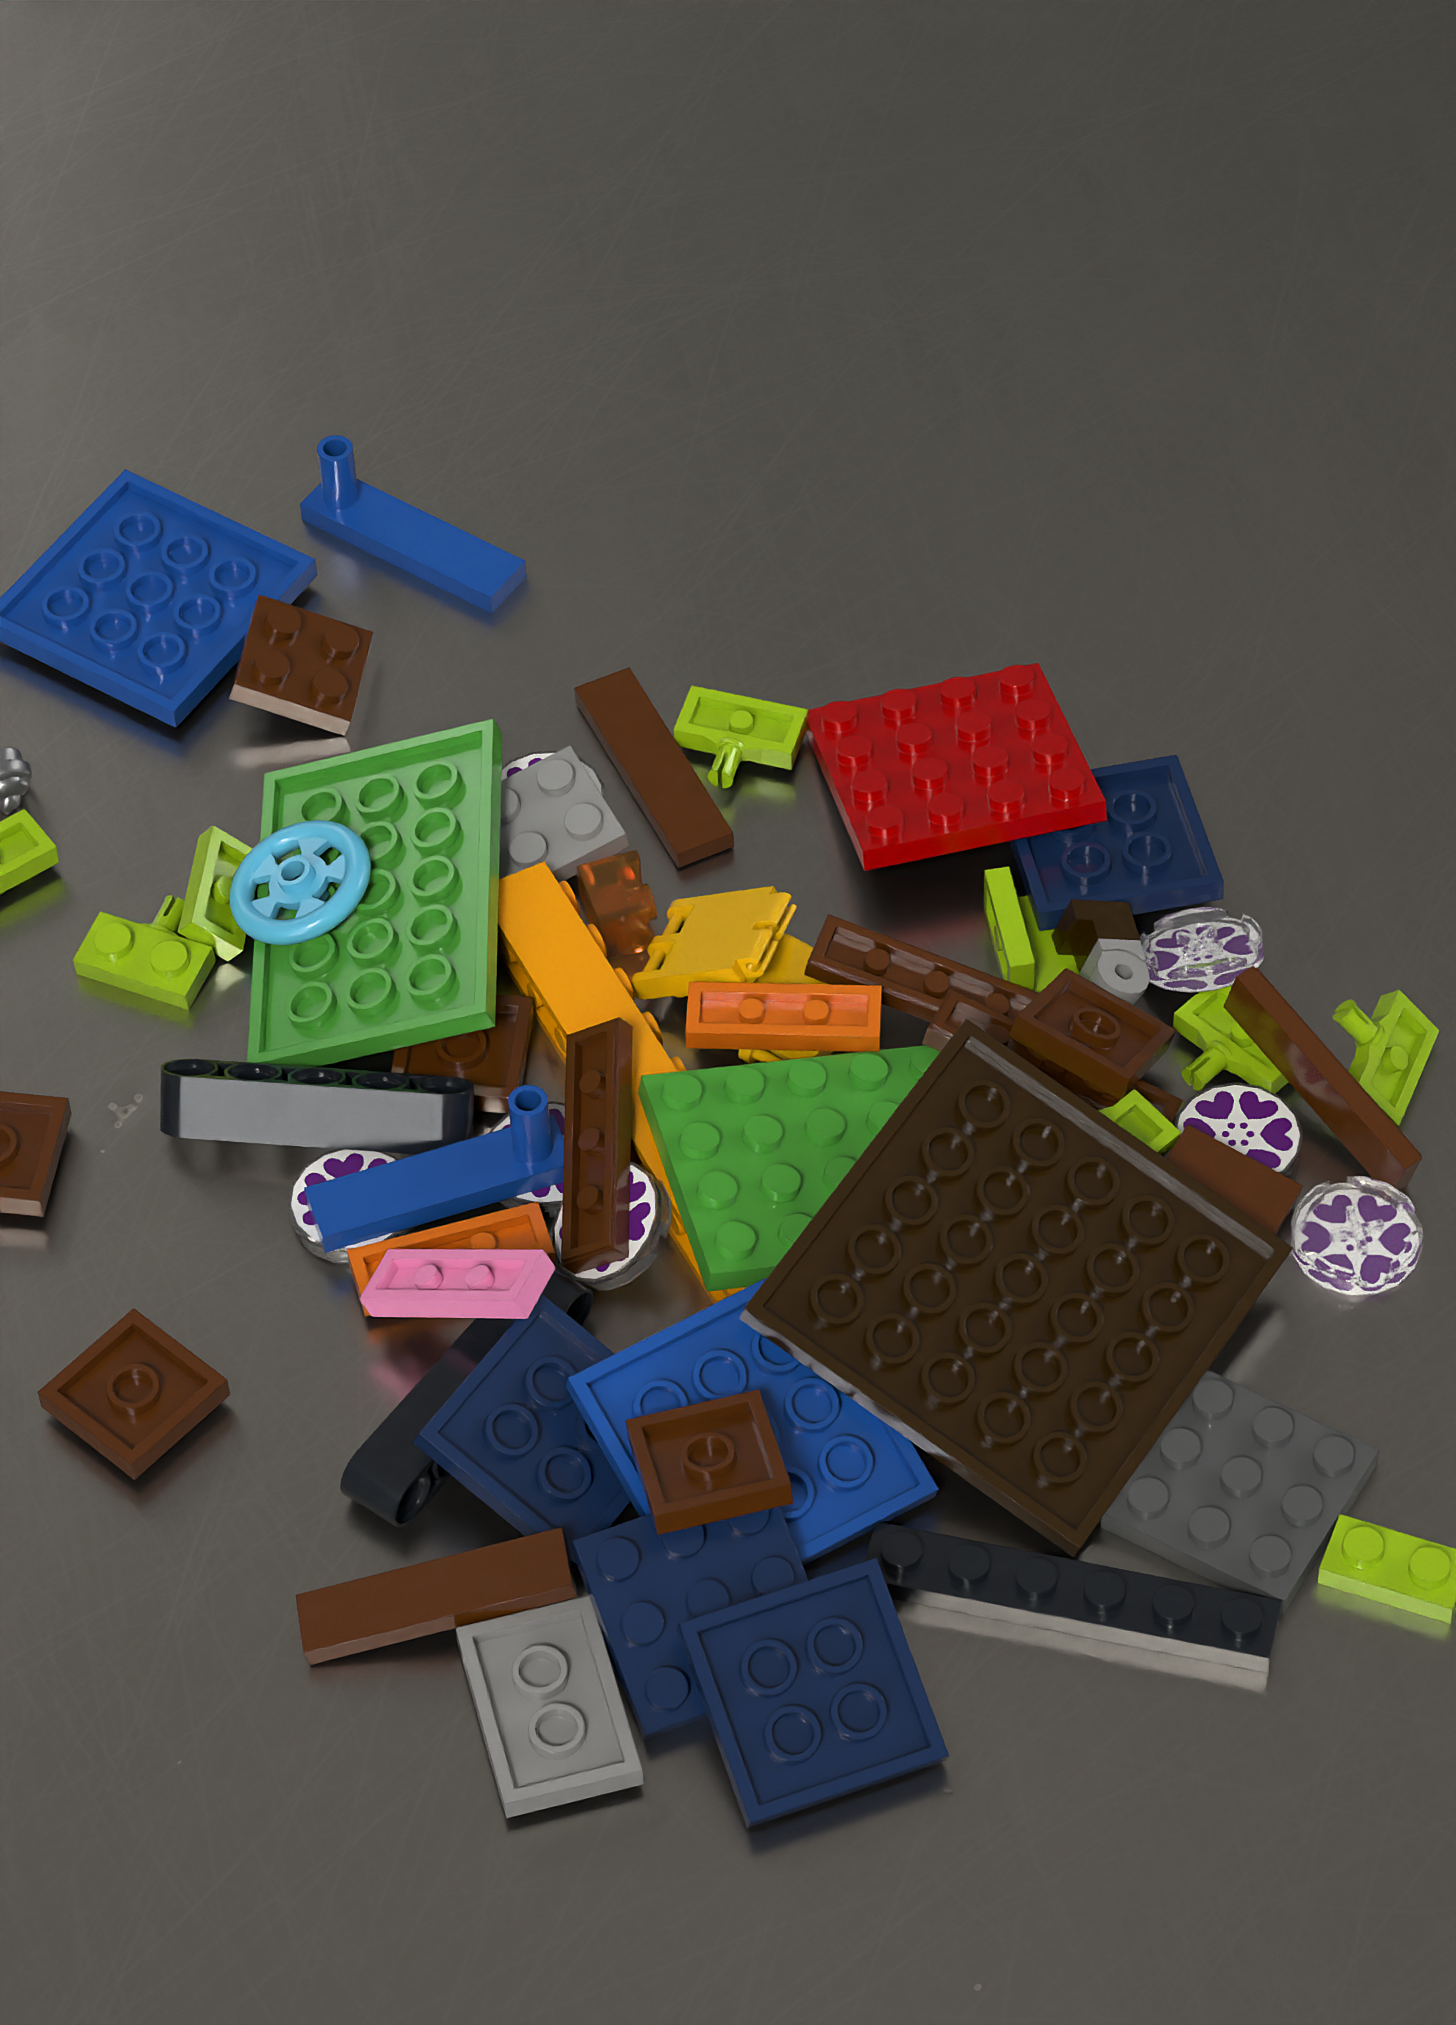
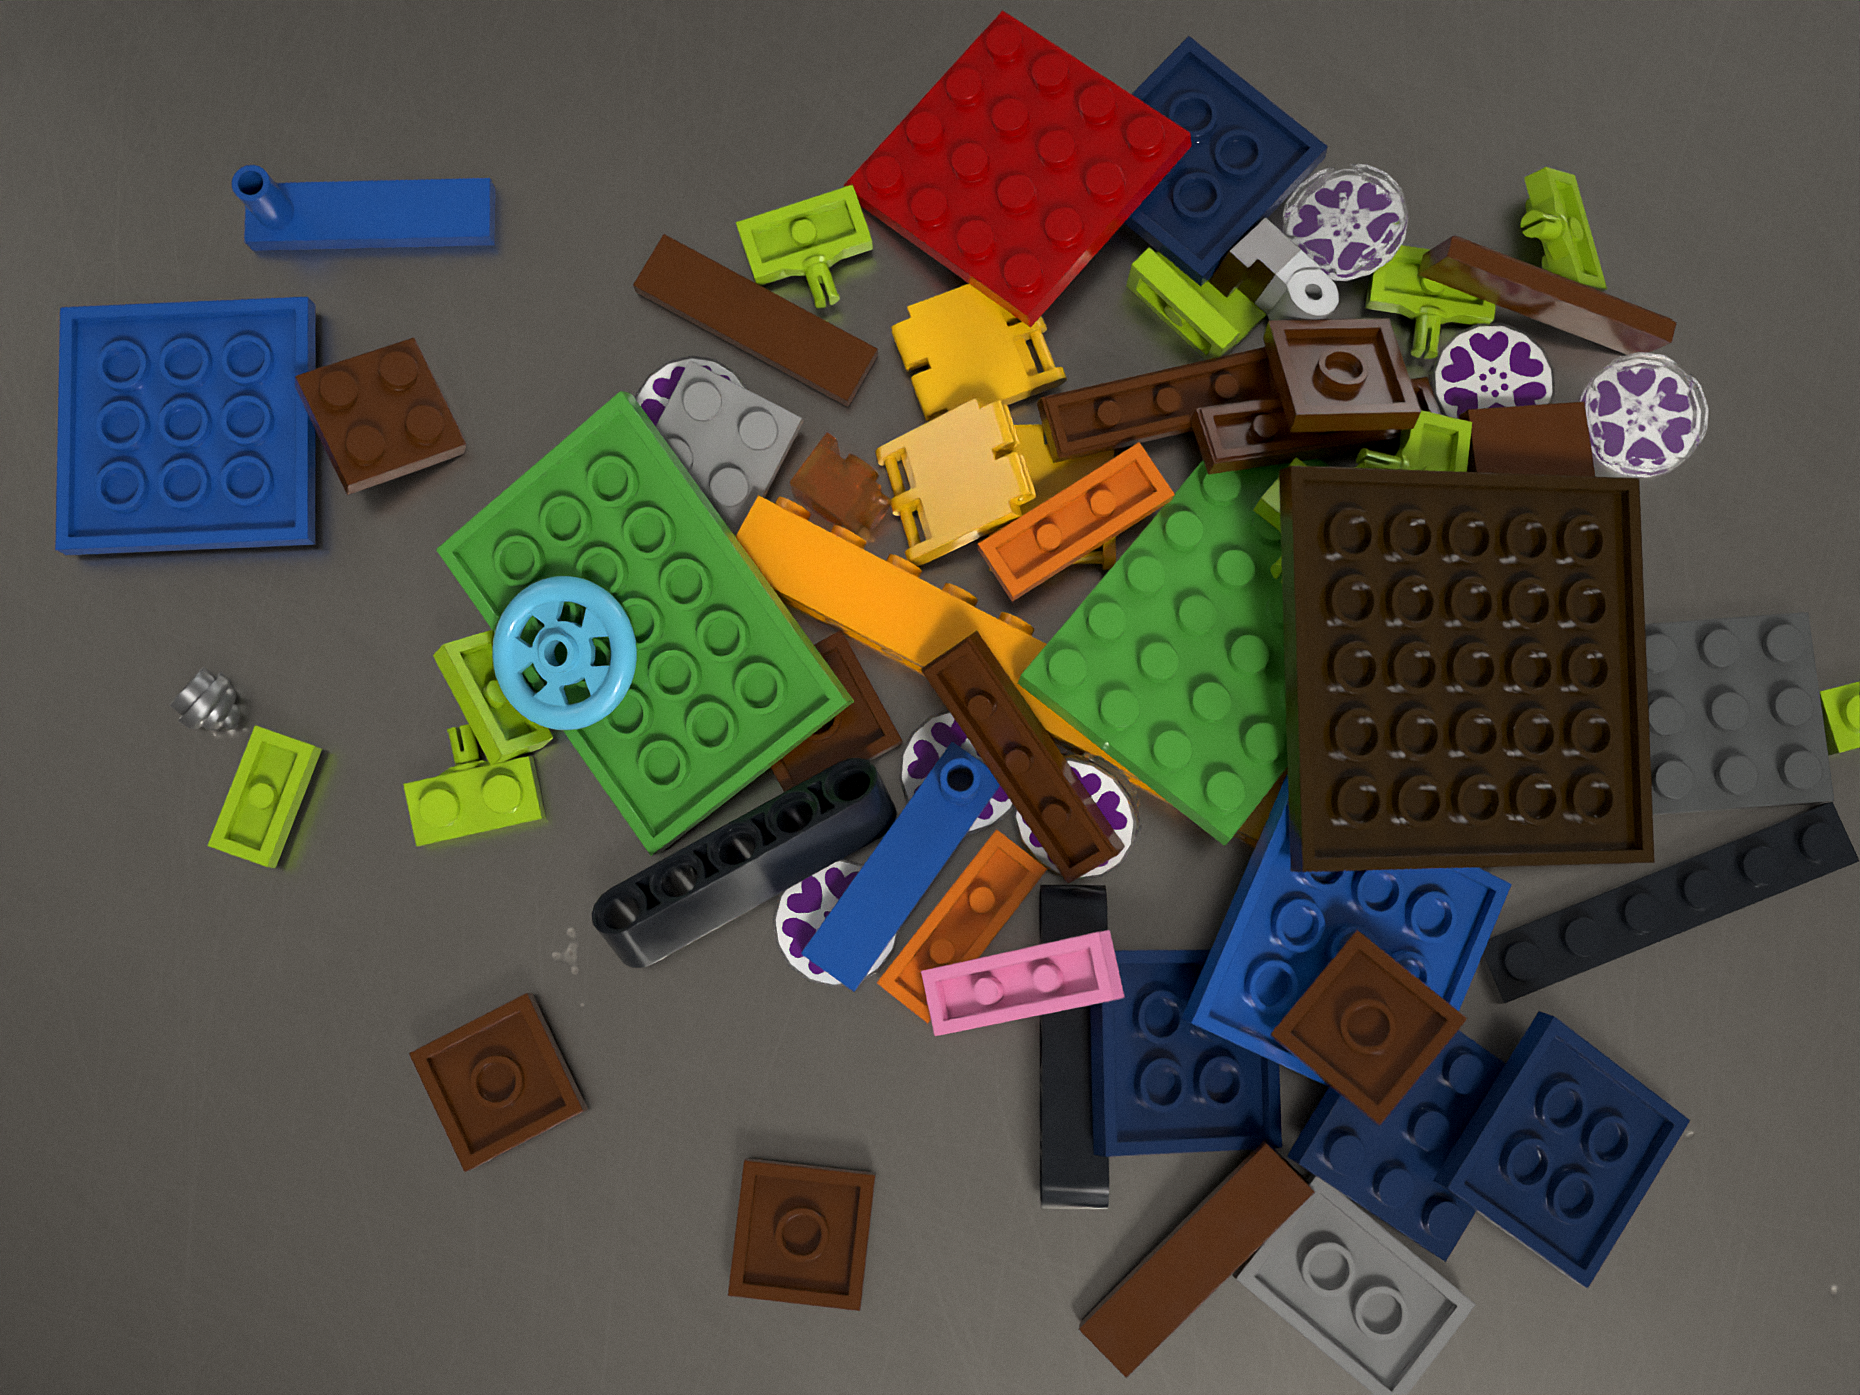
camera: 35 degrees left, 30 degrees up
none -> yellow plate [891,284,1067,421]

